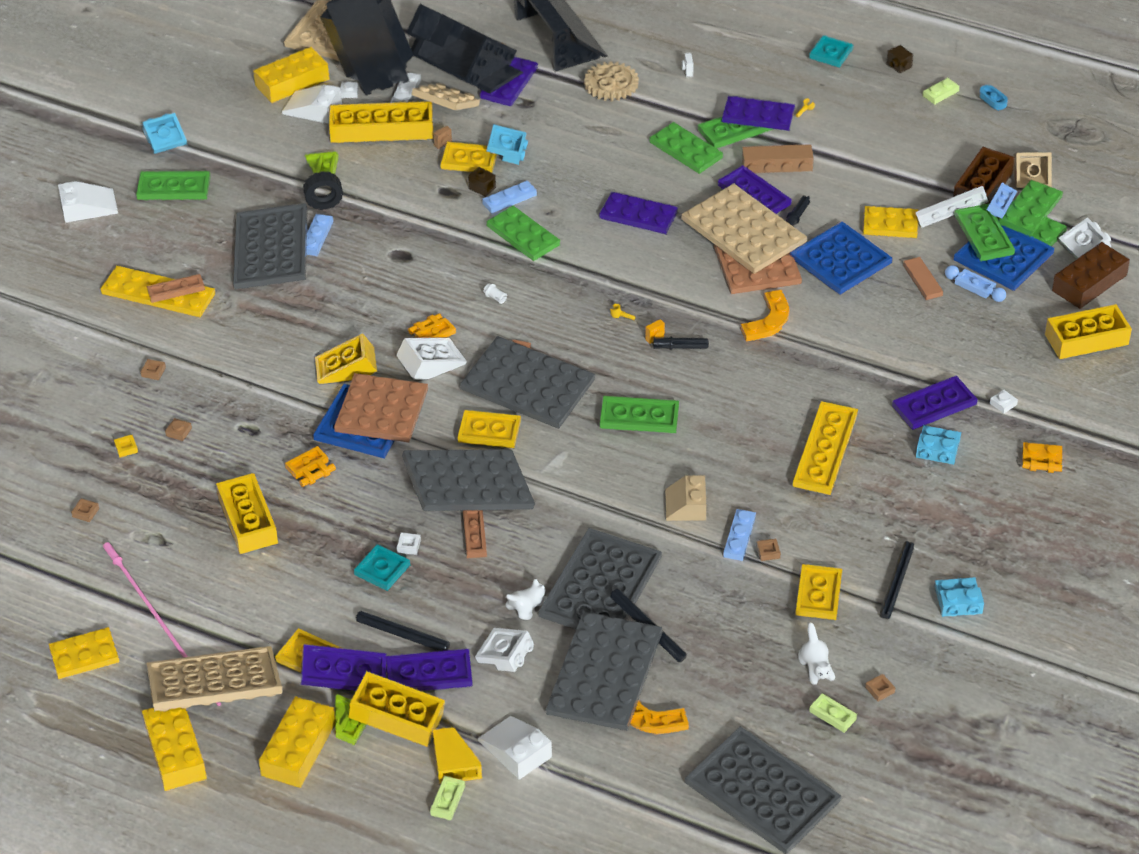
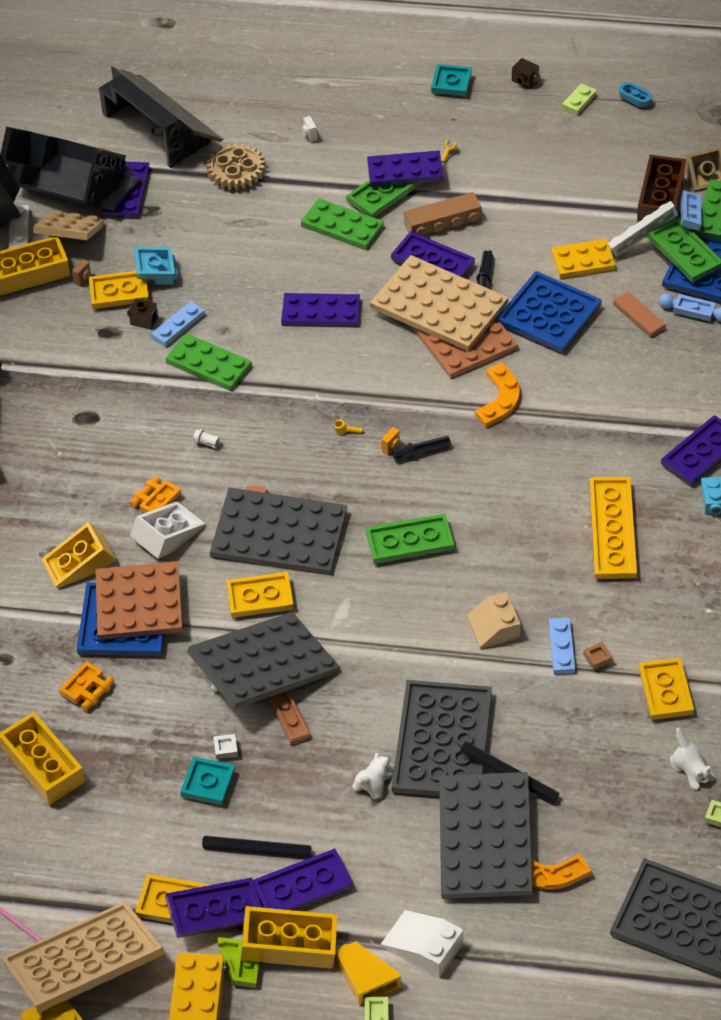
camera: 15 degrees left, 5 degrees up
white plate [475,628,534,672] -> none

